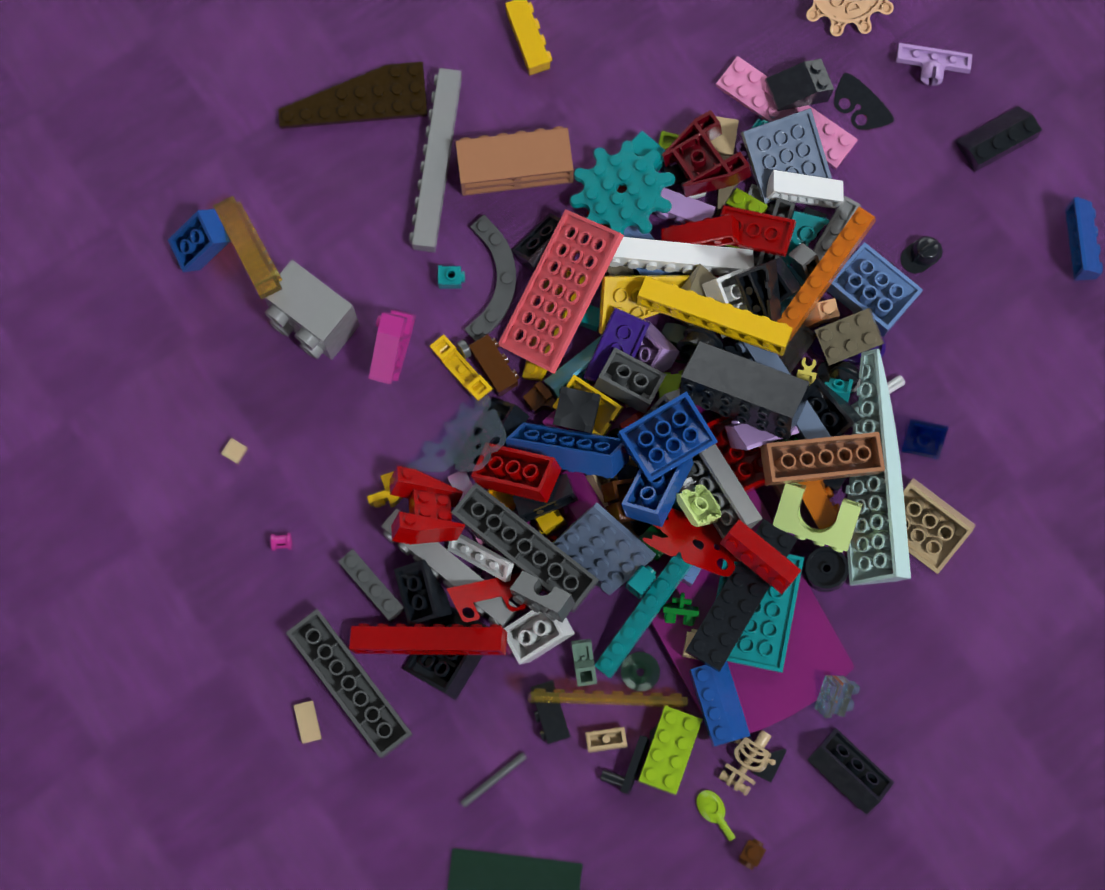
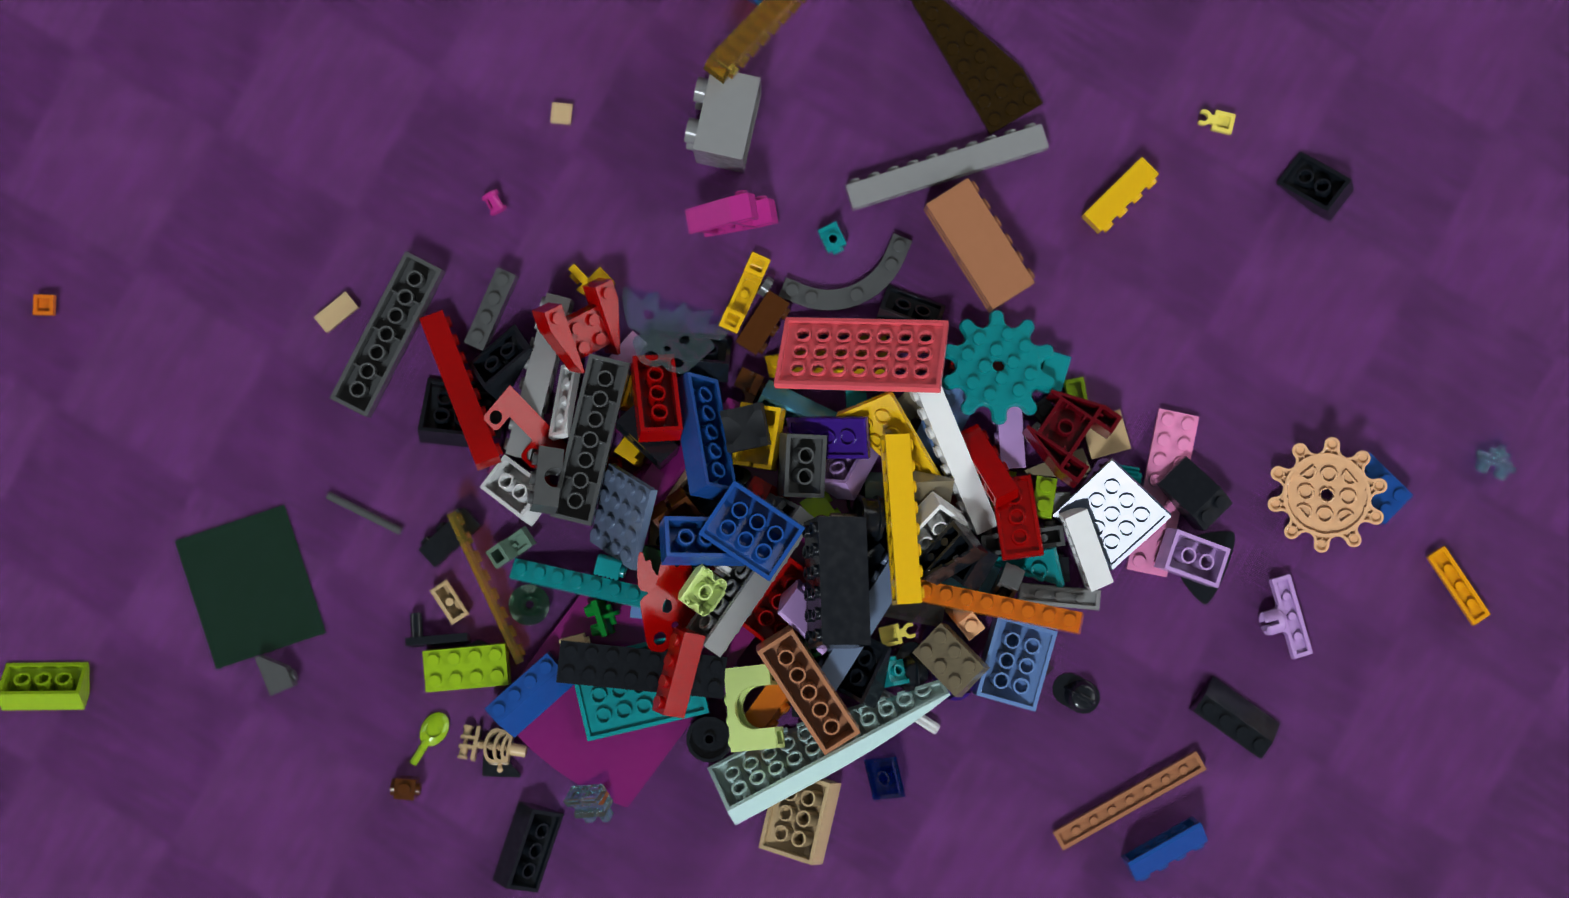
camera: 60 degrees right, 10 degrees up
none -> nougat plate [1052,751,1207,851]
none -> lavender brick [1154,527,1231,588]

